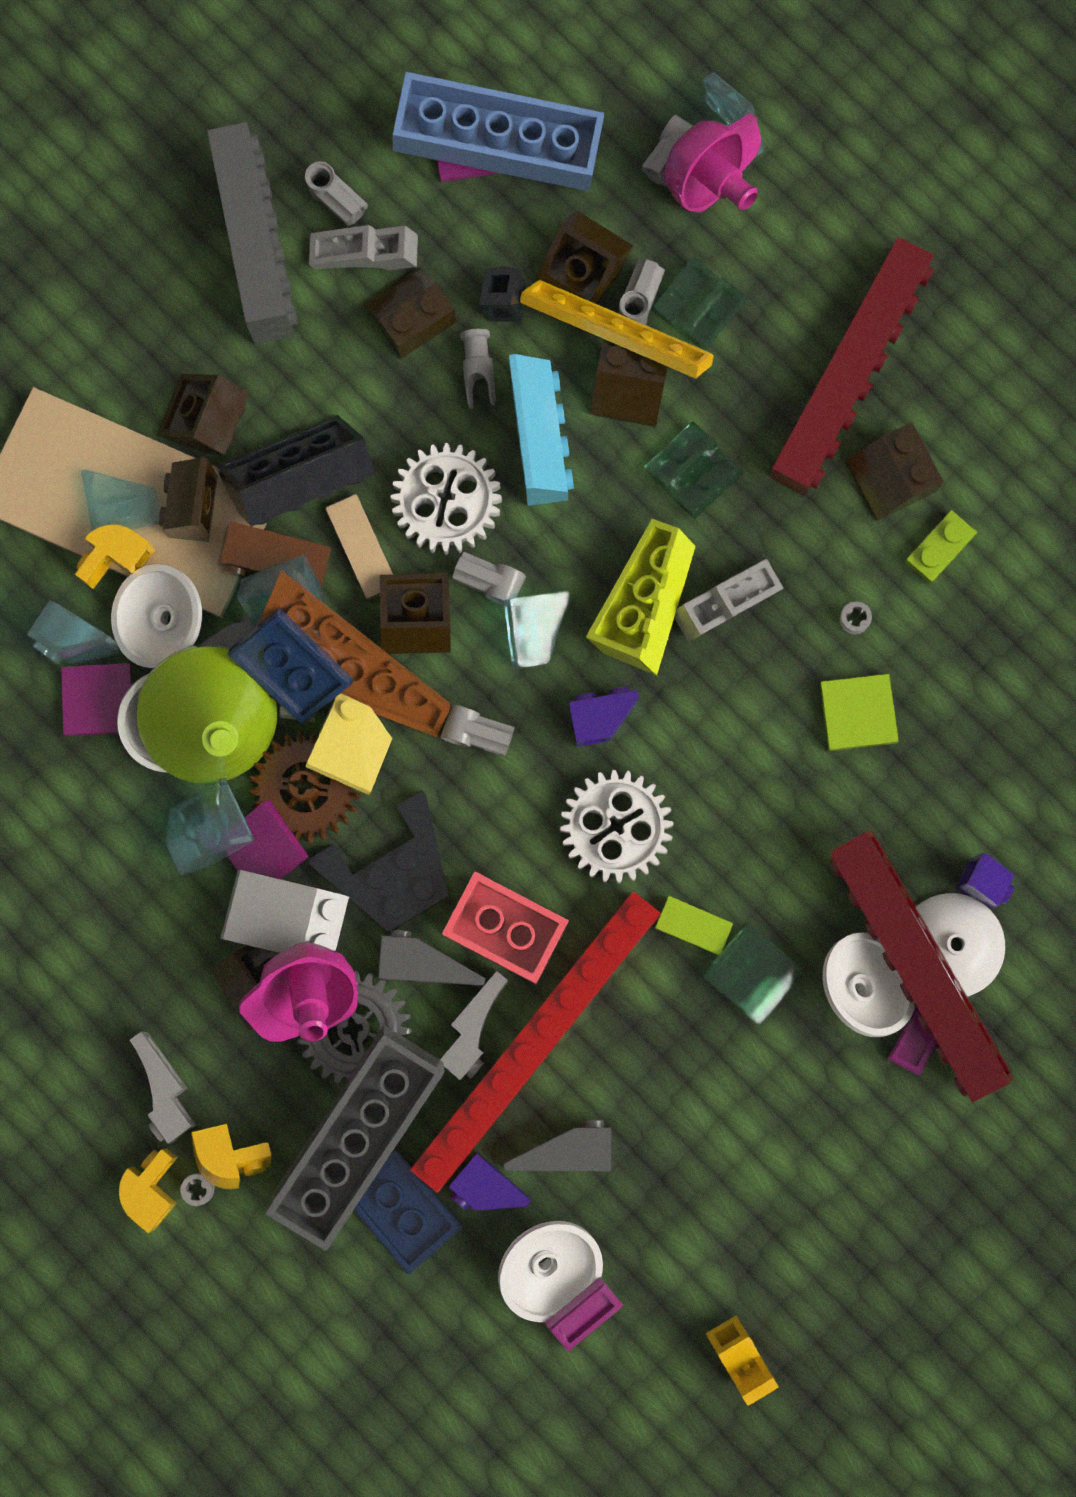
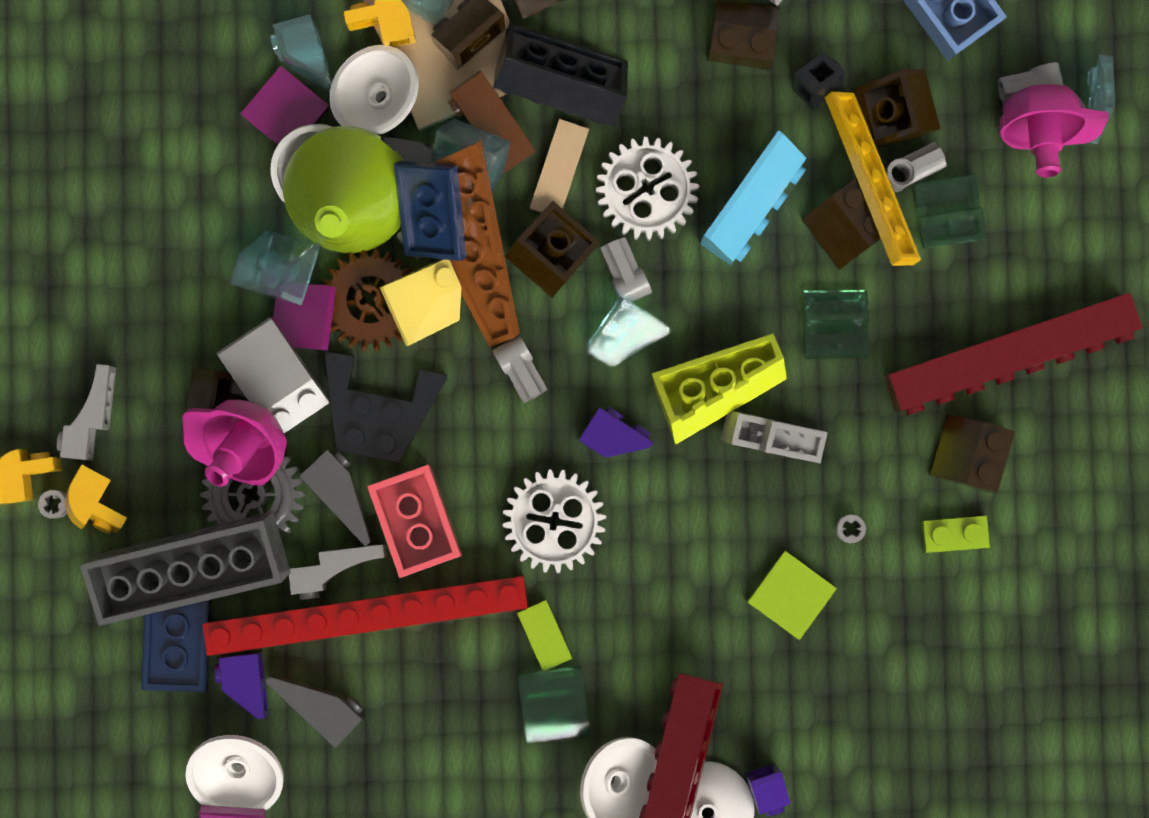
camera: 35 degrees right, 5 degrees up
light grey piece [460,329,496,409] -> none

